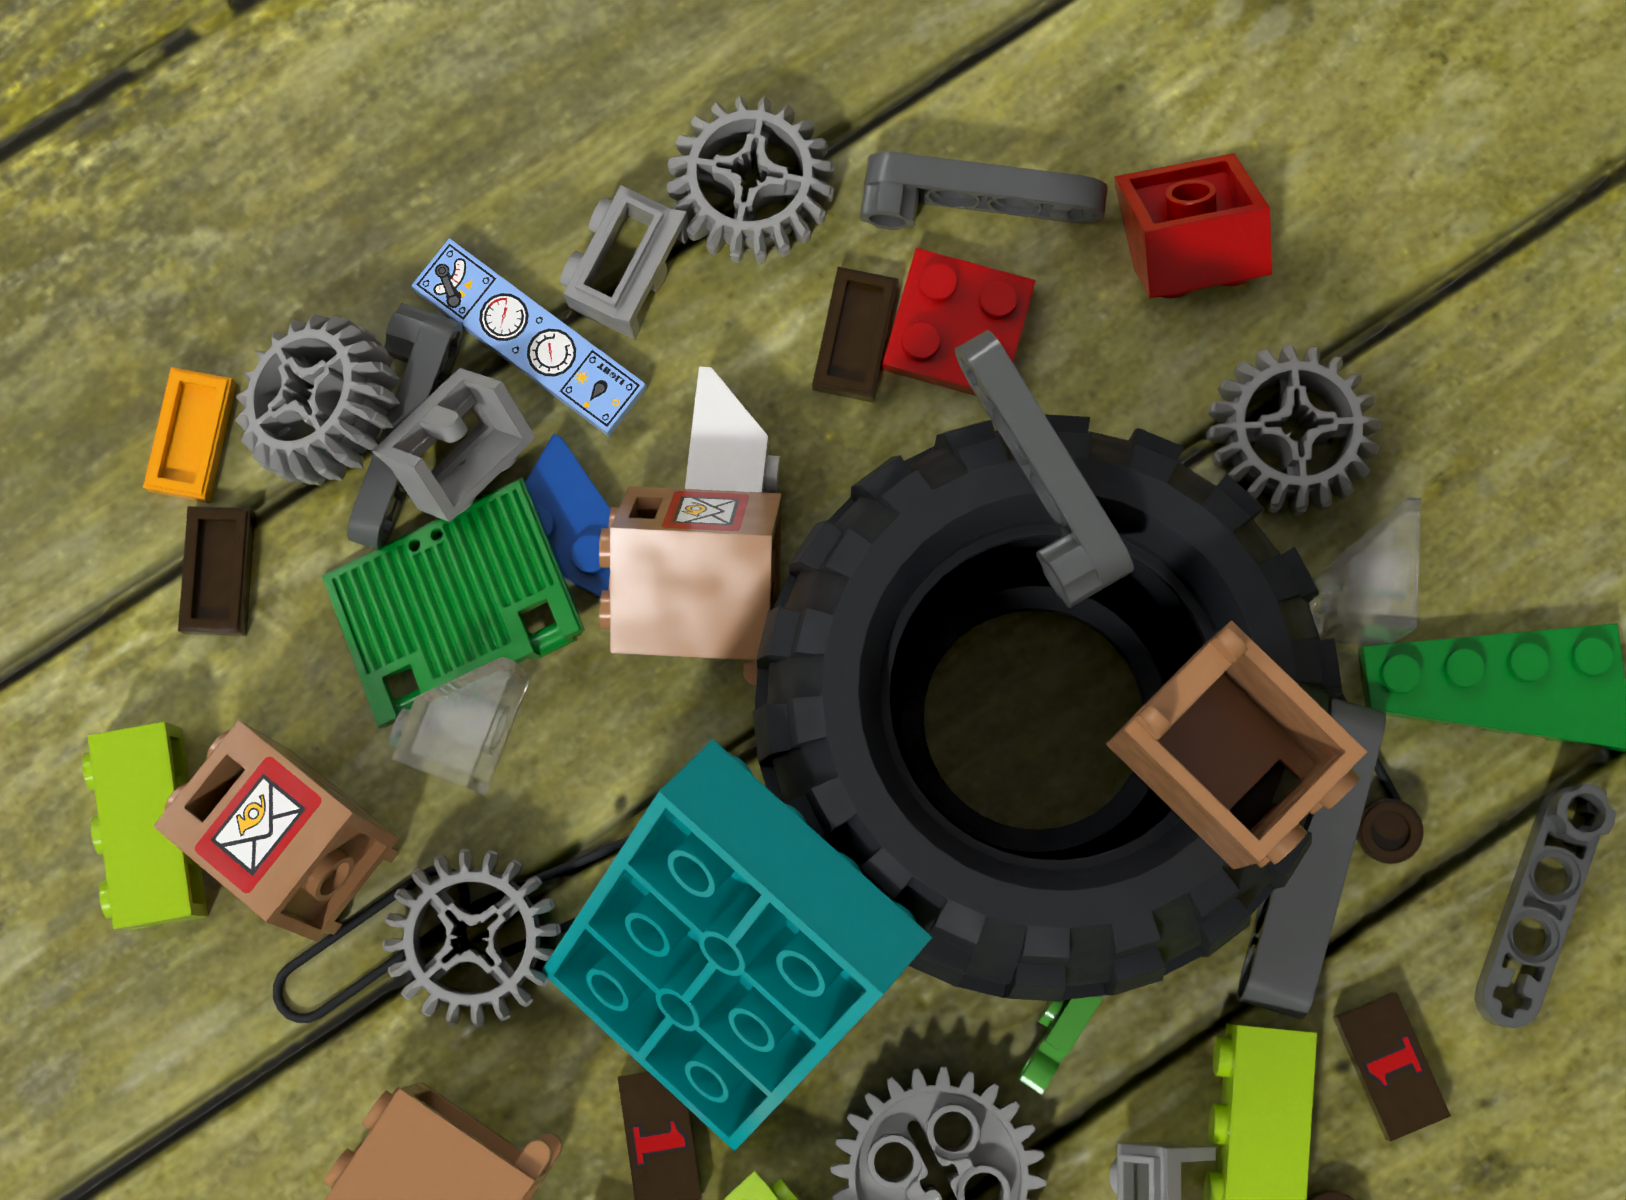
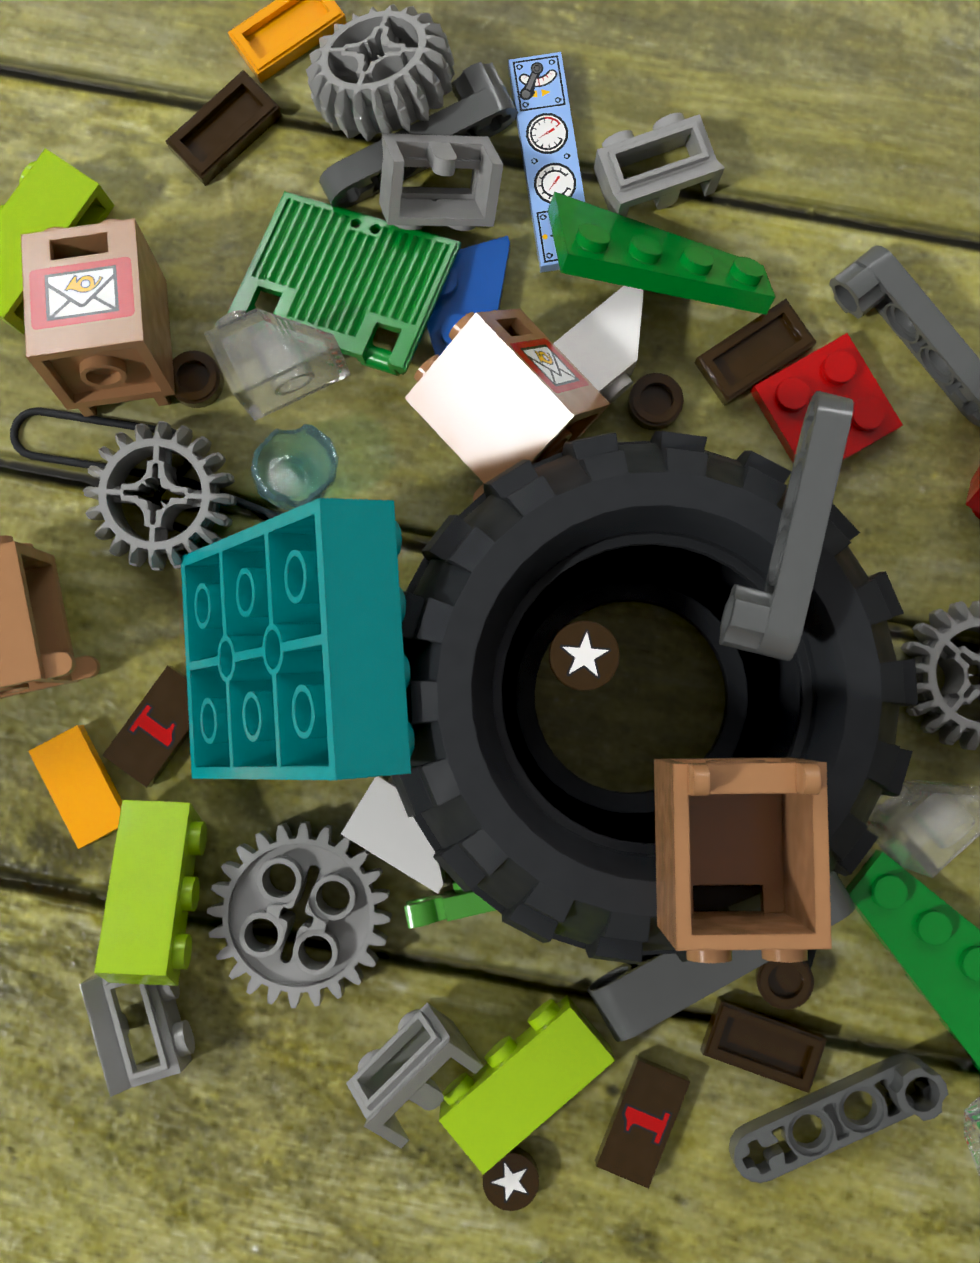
camera: 45 degrees right, 5 degrees up
light grey gear [667,95,834,265] -> none
none -> dark brown tile [173,350,224,408]
none -> clear light blue hair [251,424,339,510]
none -> white slope [341,776,446,894]
none -> green wing [548,192,776,315]
none -> dark brown tile [549,621,620,691]
none -> dark brown tile [627,373,684,430]
none -> dark brown tile [700,997,827,1093]

